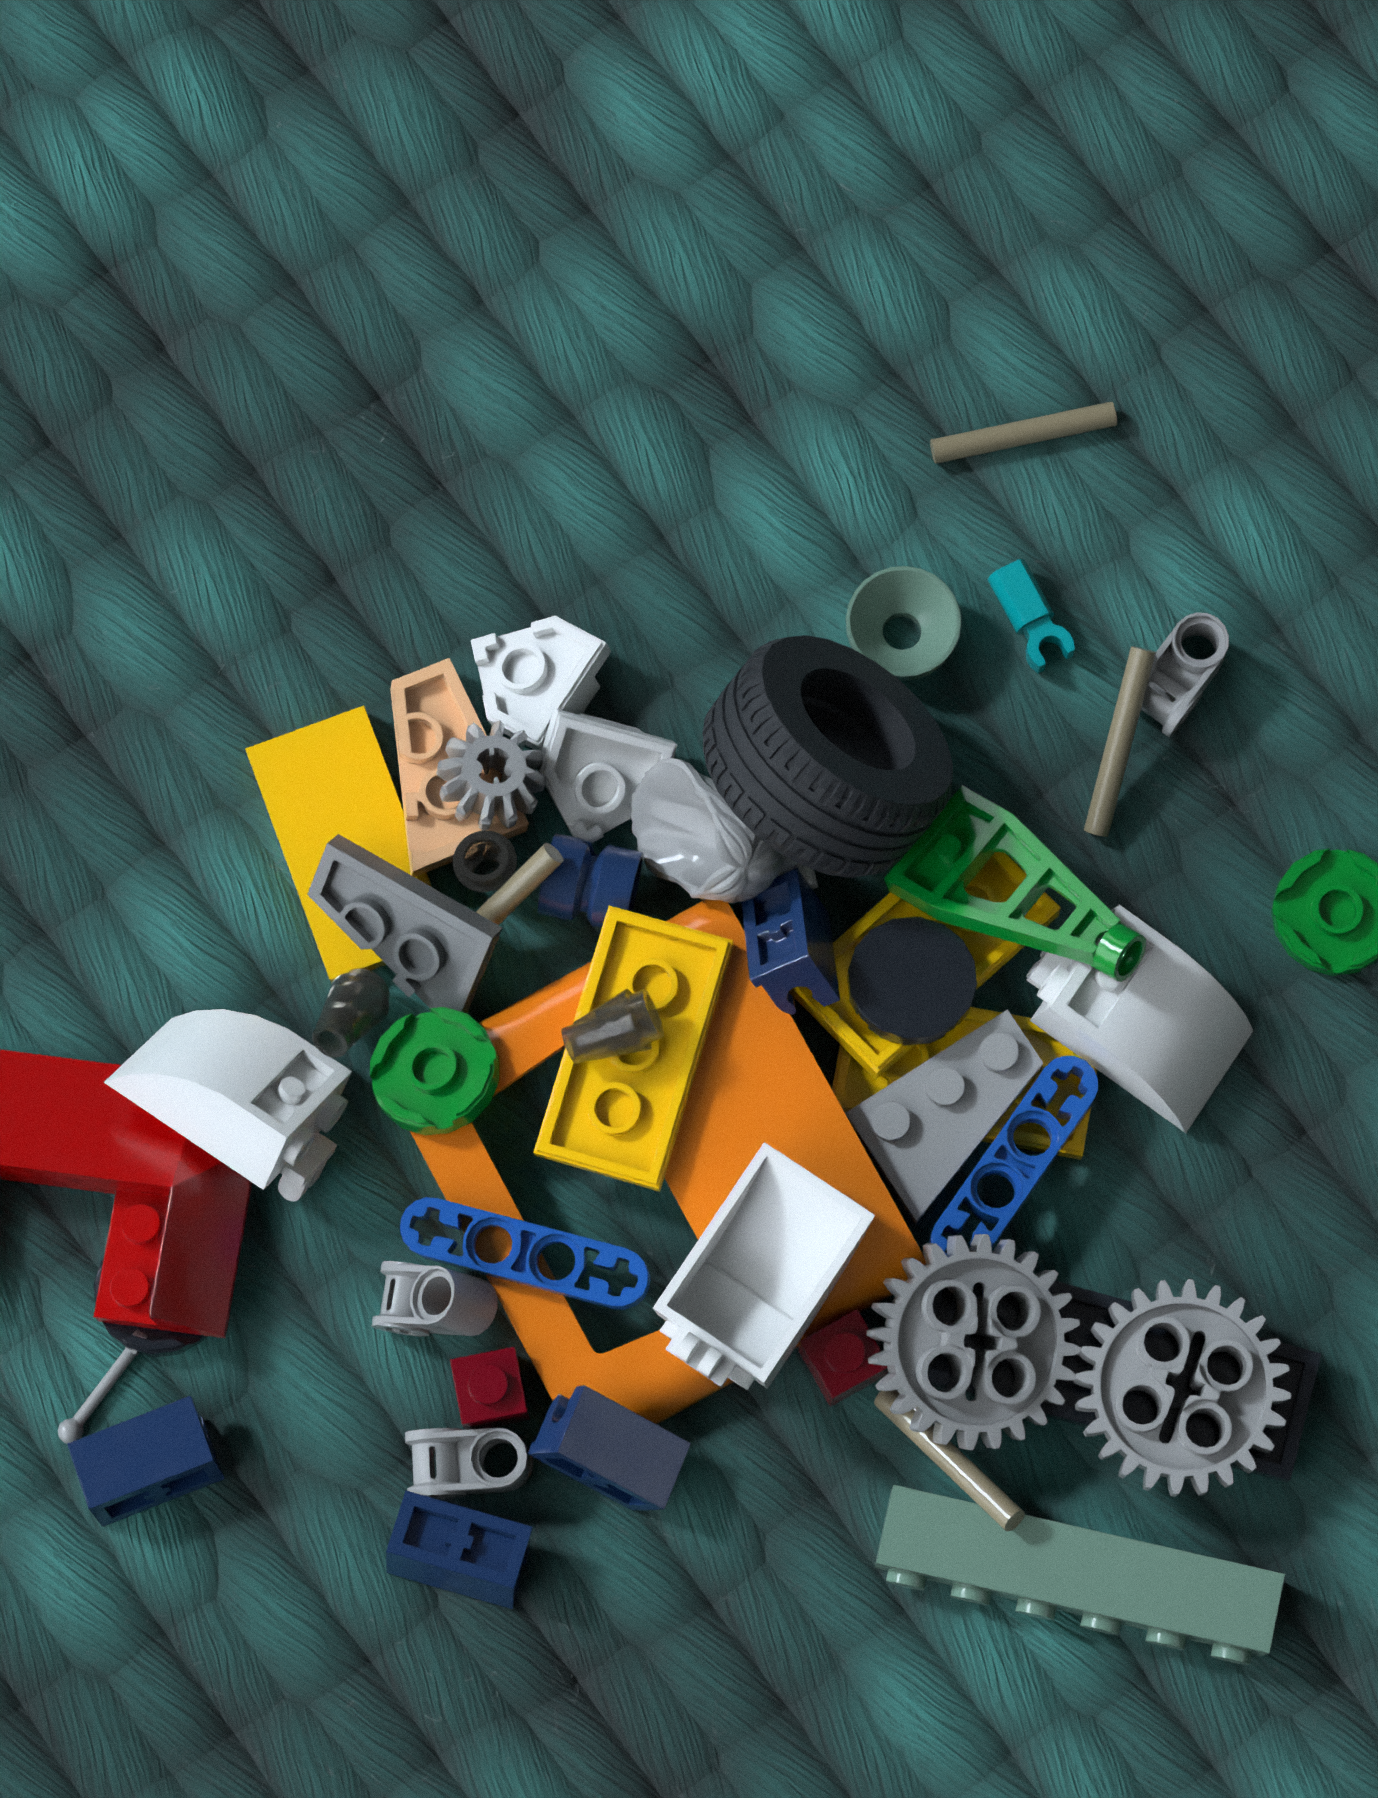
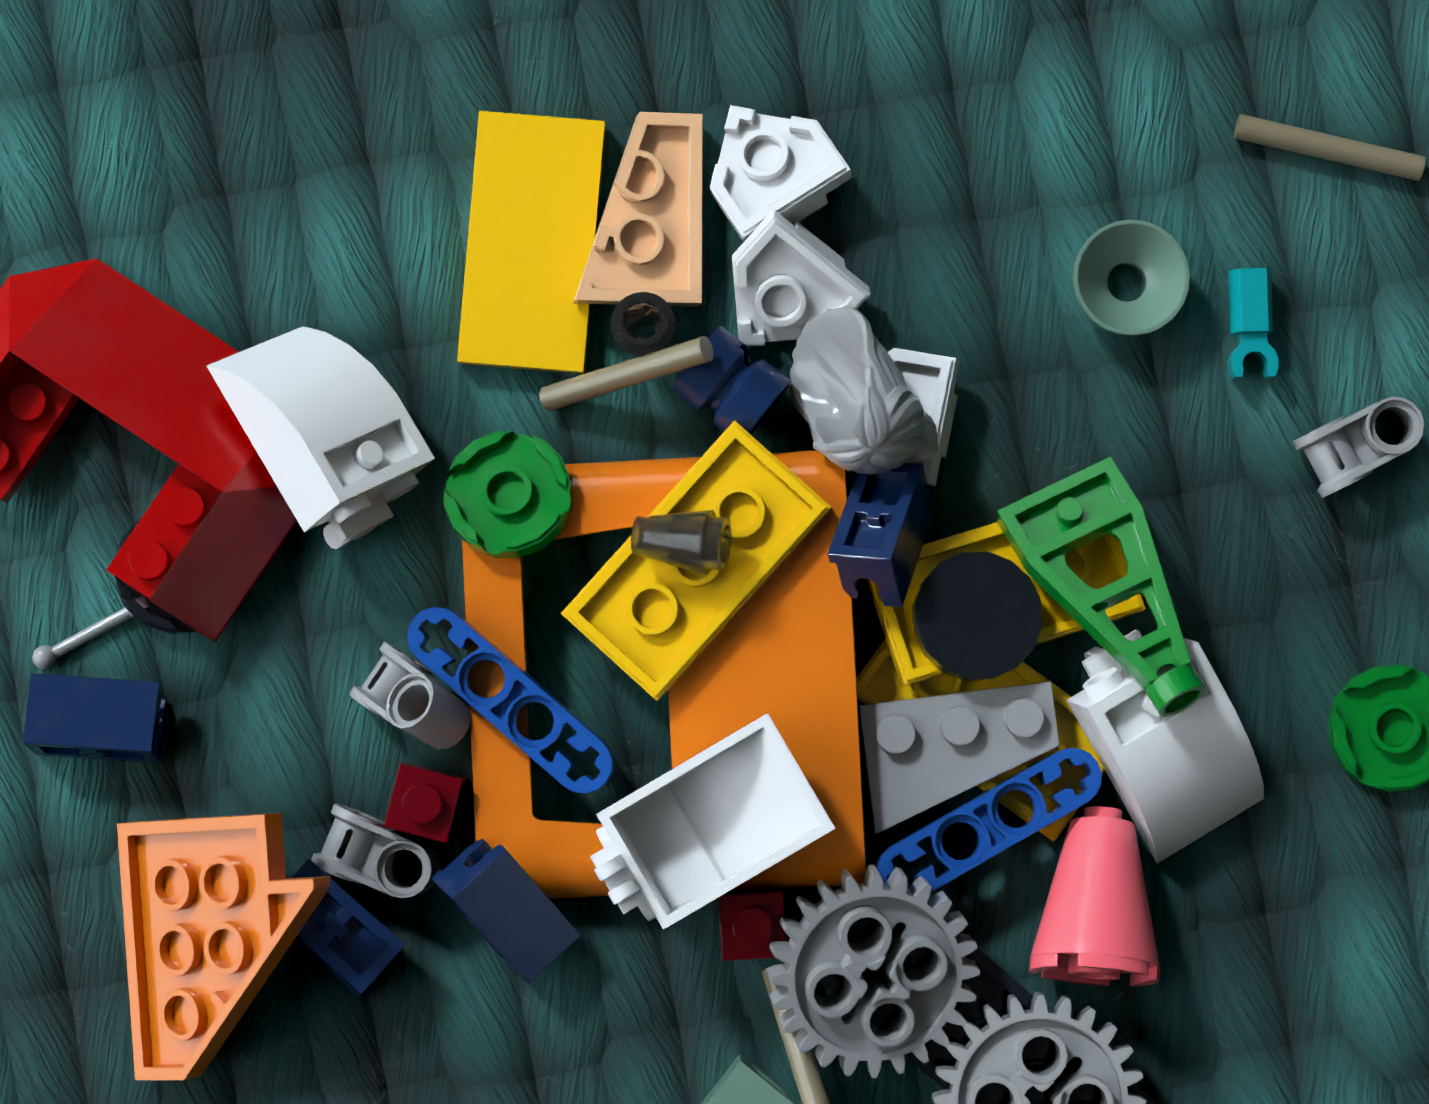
camera: 25 degrees right, 10 degrees up
dark grey wing [307,834,503,1013] -> none
clear smoke cone [312,968,390,1058] -> none
light grey gear [436,720,546,832] -> none
black tyre [702,635,953,878] -> none
dark tan bar [1084,646,1156,837] -> none
none -> orange wing [117,813,331,1080]
none -> coral cone [1029,806,1160,986]

